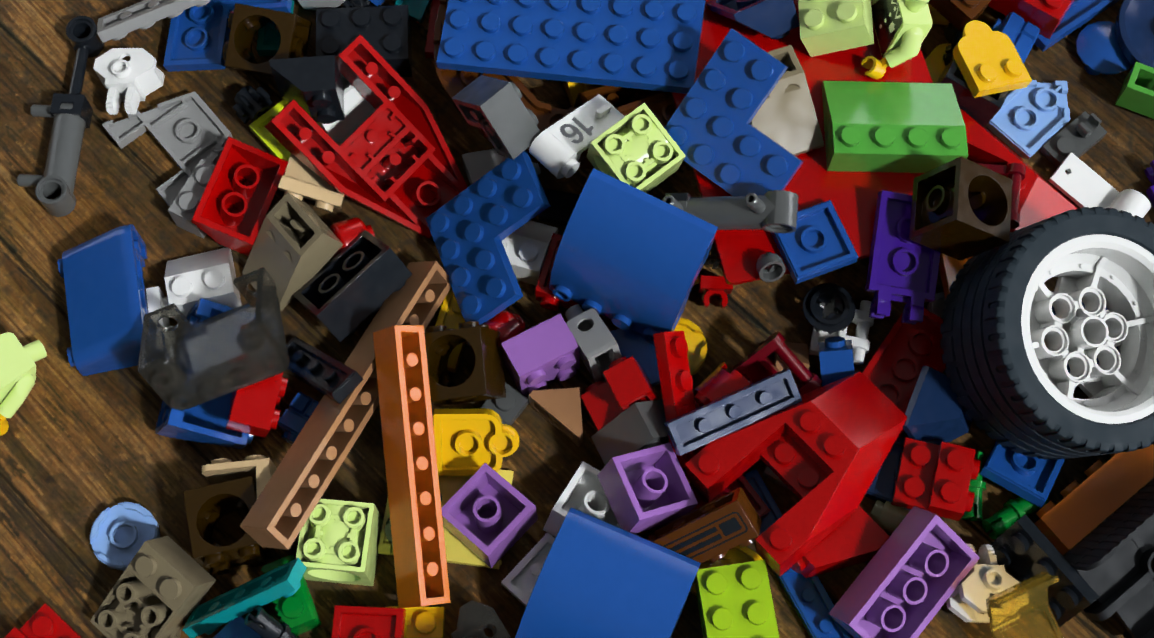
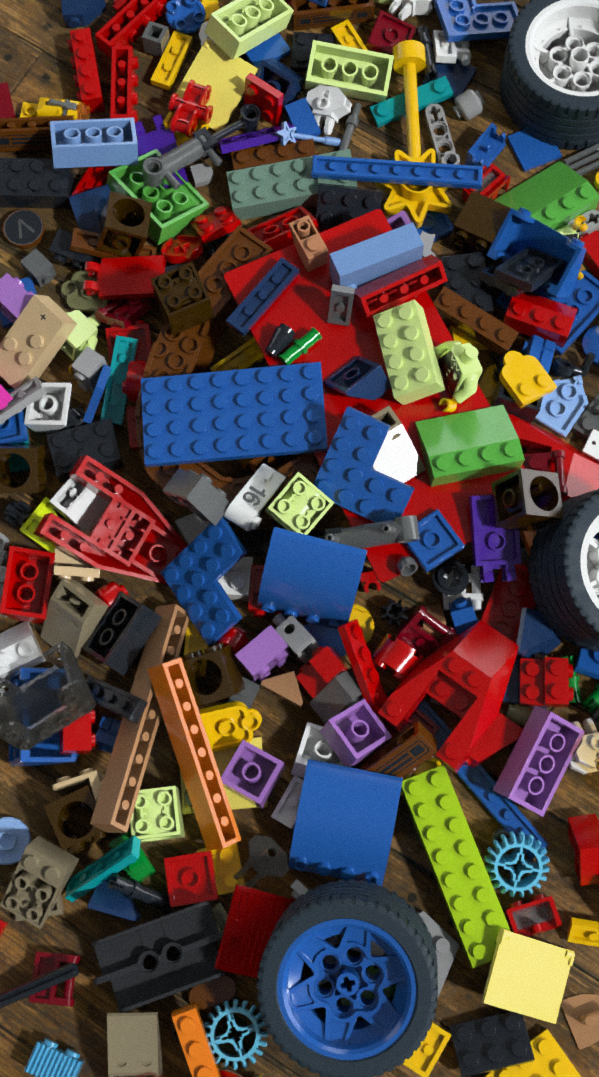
camera: 10 degrees left, 5 degrees up
black slope [269,55,345,124] -> none
dark blue plate [664,369,802,456] -> none
none -> black gear [381,599,408,628]
none -> black plate [551,352,596,378]

